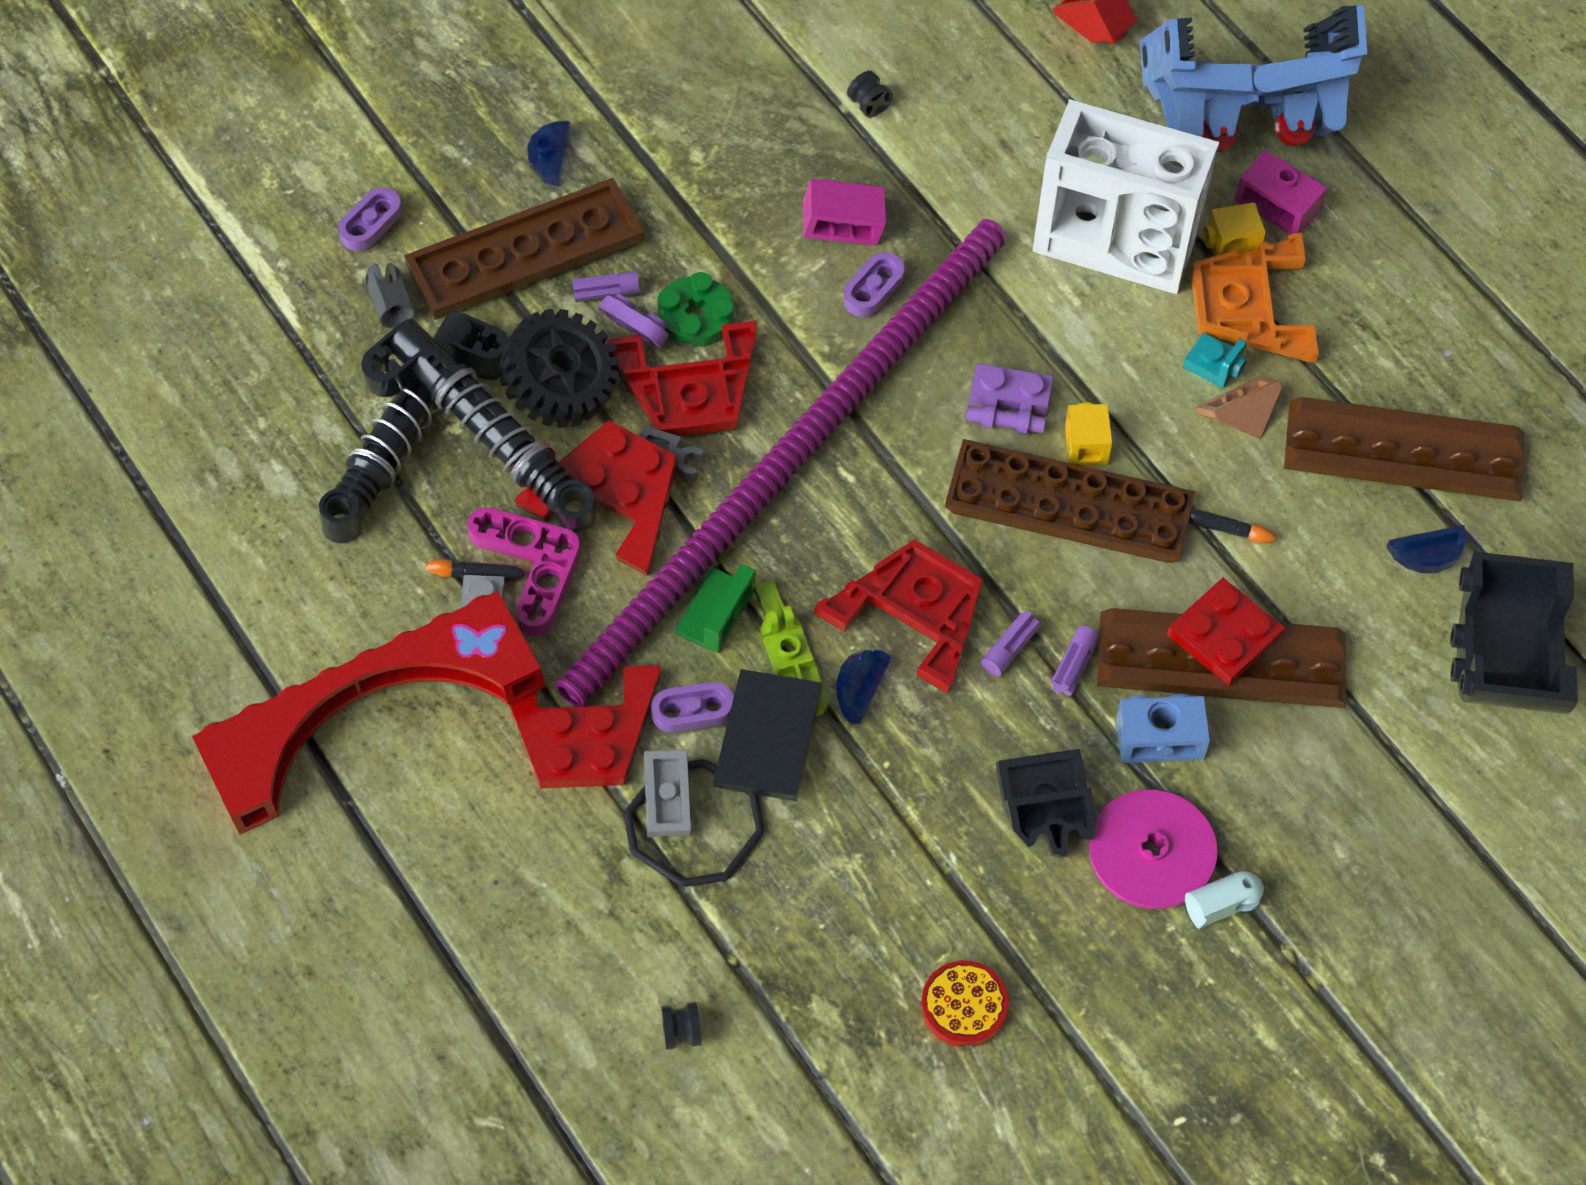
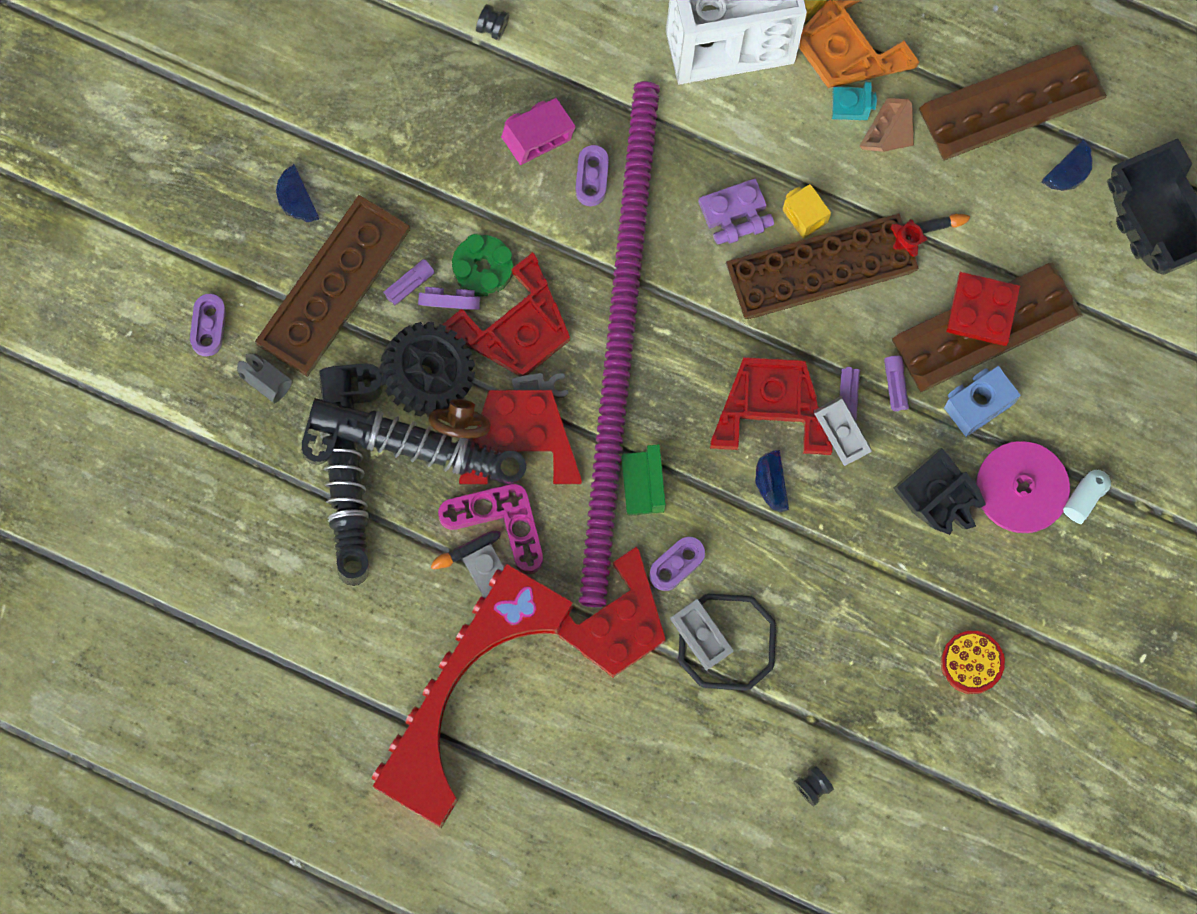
camera: 35 degrees left, 15 degrees up
black tile [713,669,823,802] -> none
lime piece [755,579,830,716] -> none
none -> reddish brown piece [428,399,491,438]
none -> light grey plate [814,396,872,466]
none -> red plate [891,219,927,257]

